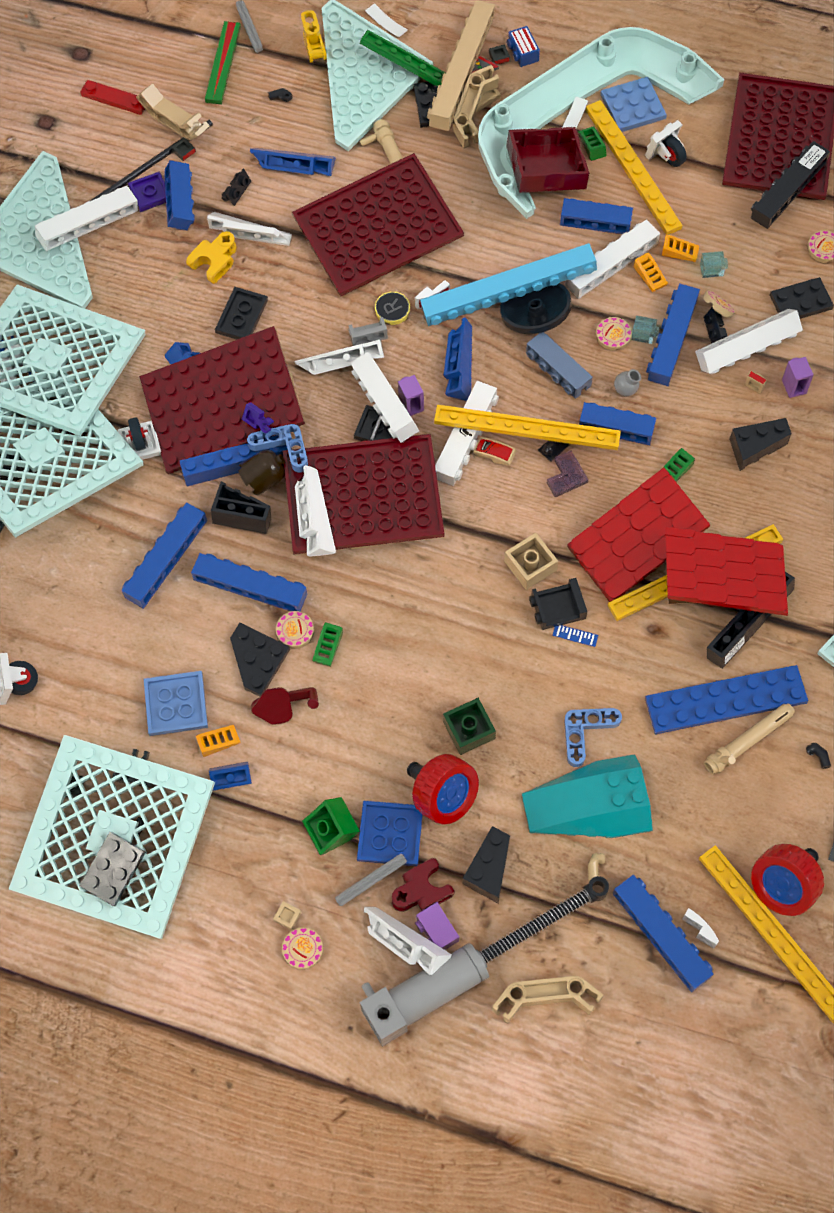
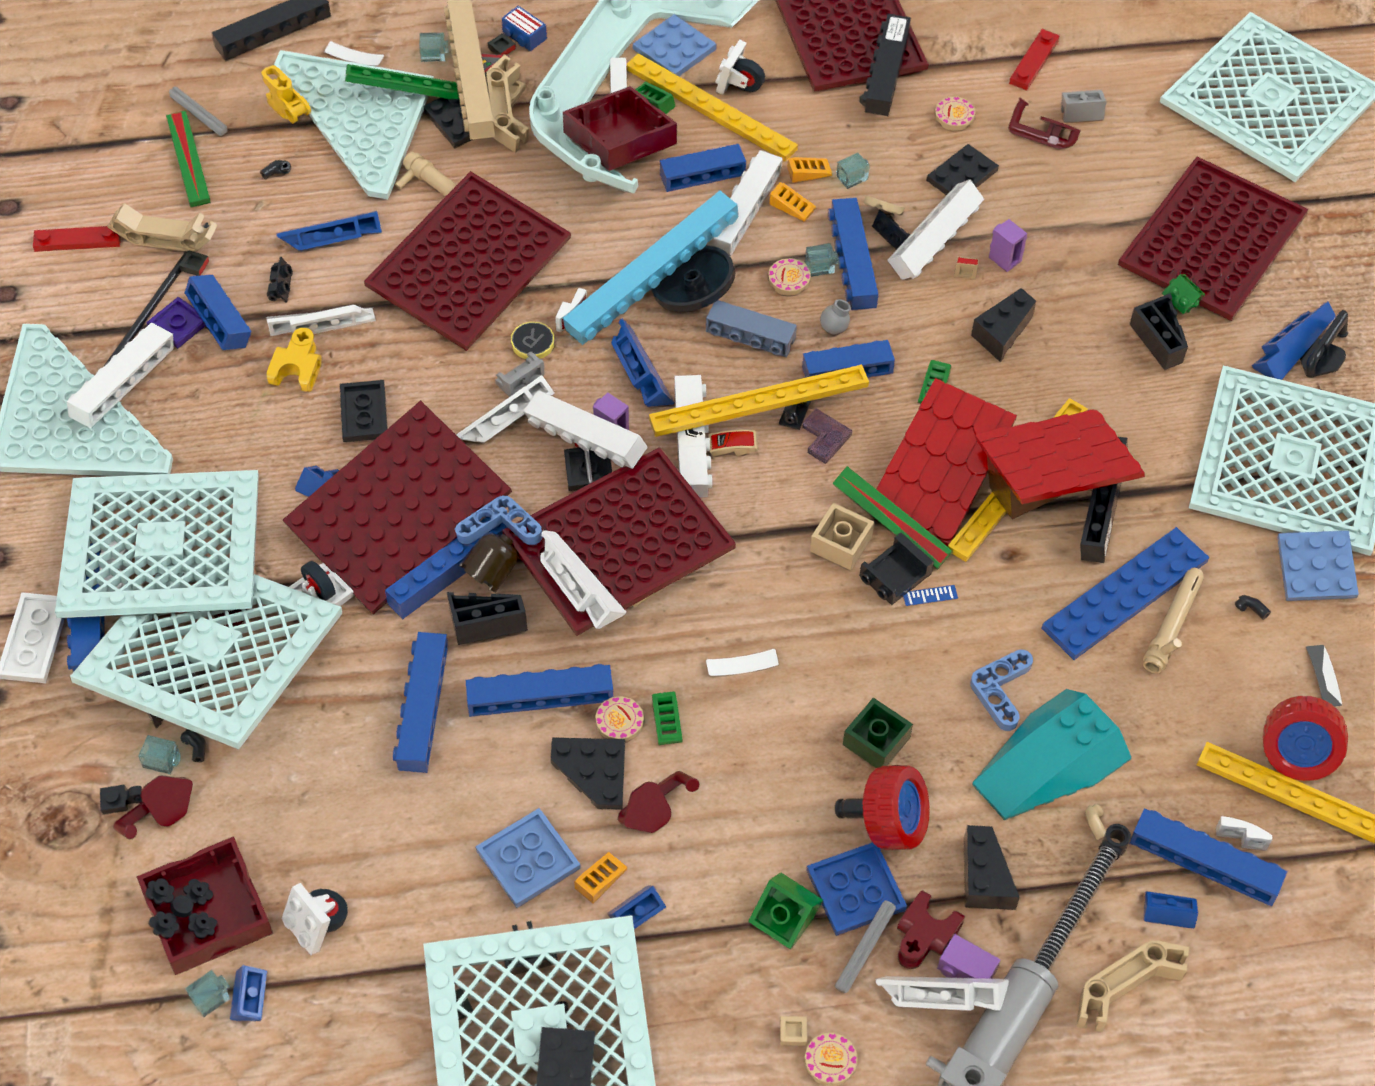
camera: 30 degrees left, 10 degrees down
dark purple plate [242,402,274,433] -> none
none -> clear light blue brick [419,32,449,62]
none -> white sticker [706,649,779,676]
none -> green tile [832,466,953,570]
none -> blue slope [1144,891,1198,929]

